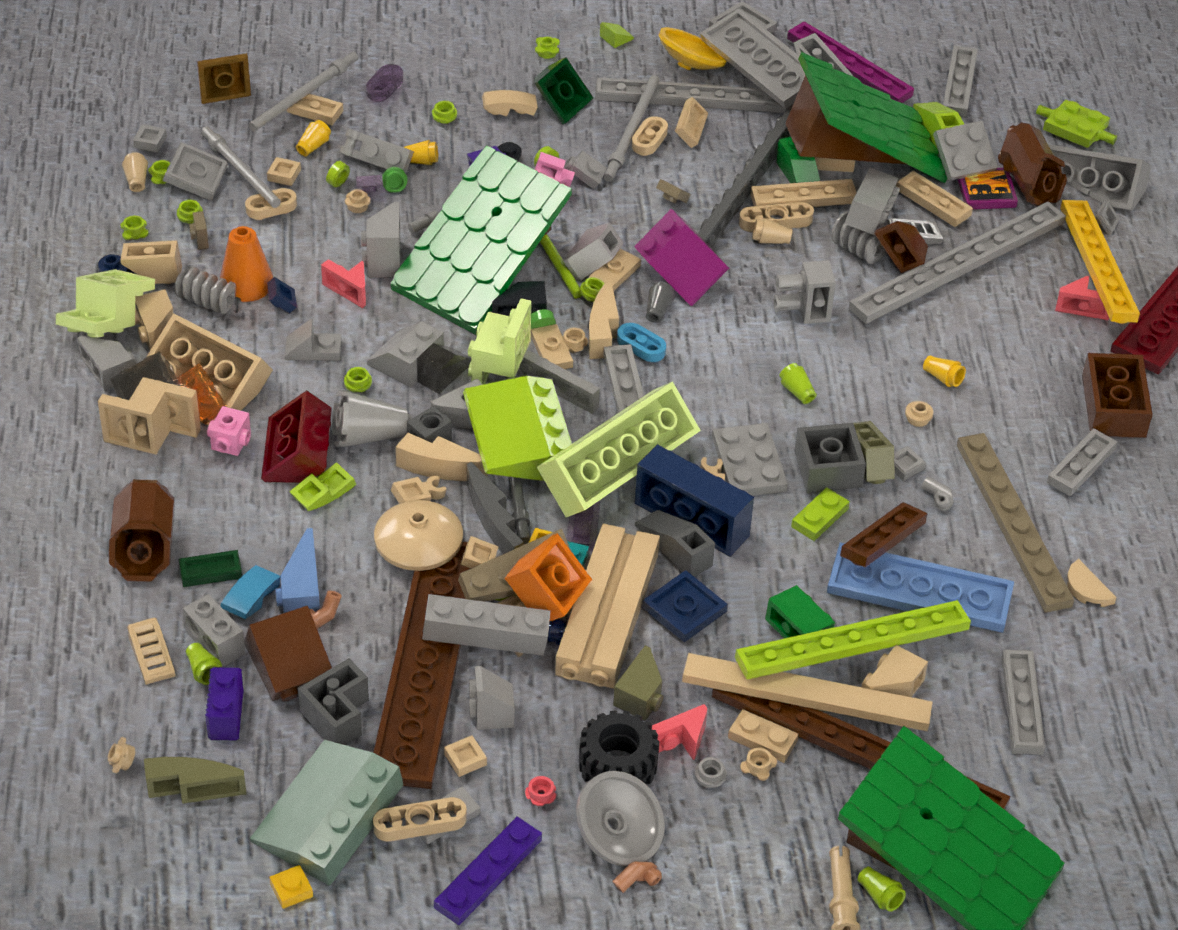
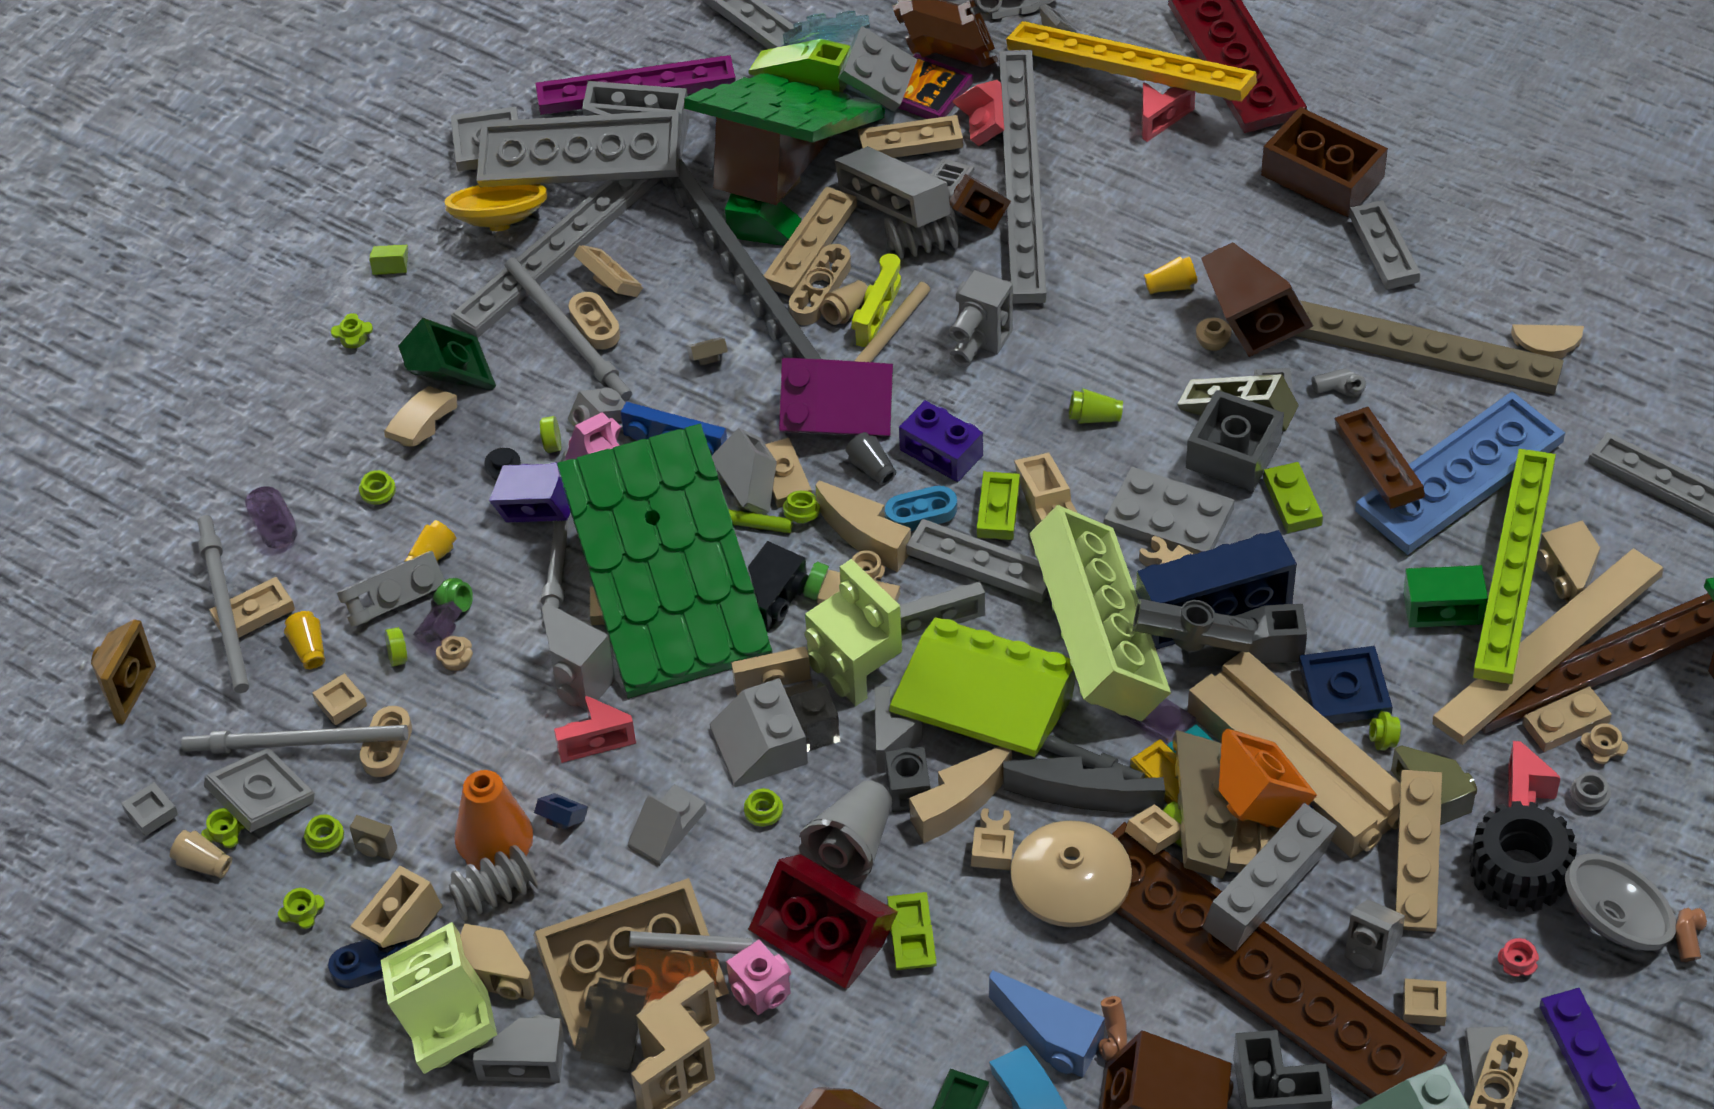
camera: 50 degrees left, 5 degrees up
none -> blue plate [621,402,727,456]
none -> light grey bar [629,931,752,954]
none -> tan plate [731,646,811,695]
none -> clear light blue plate [783,11,870,46]
none -> neon yellow plate [851,253,901,347]
none -> tan bar [854,282,930,362]
none -> dark purple brick [899,400,983,483]
none -> coral slope [953,80,1004,146]
none -> lime plate [977,471,1020,540]
none -> tan slope [1014,452,1078,526]
none -> dark grey piece [1133,599,1254,653]
none -> reddish brown slope [1201,242,1313,357]
none -> lime plate [1369,711,1401,751]
none -> tan plate [1395,770,1442,932]

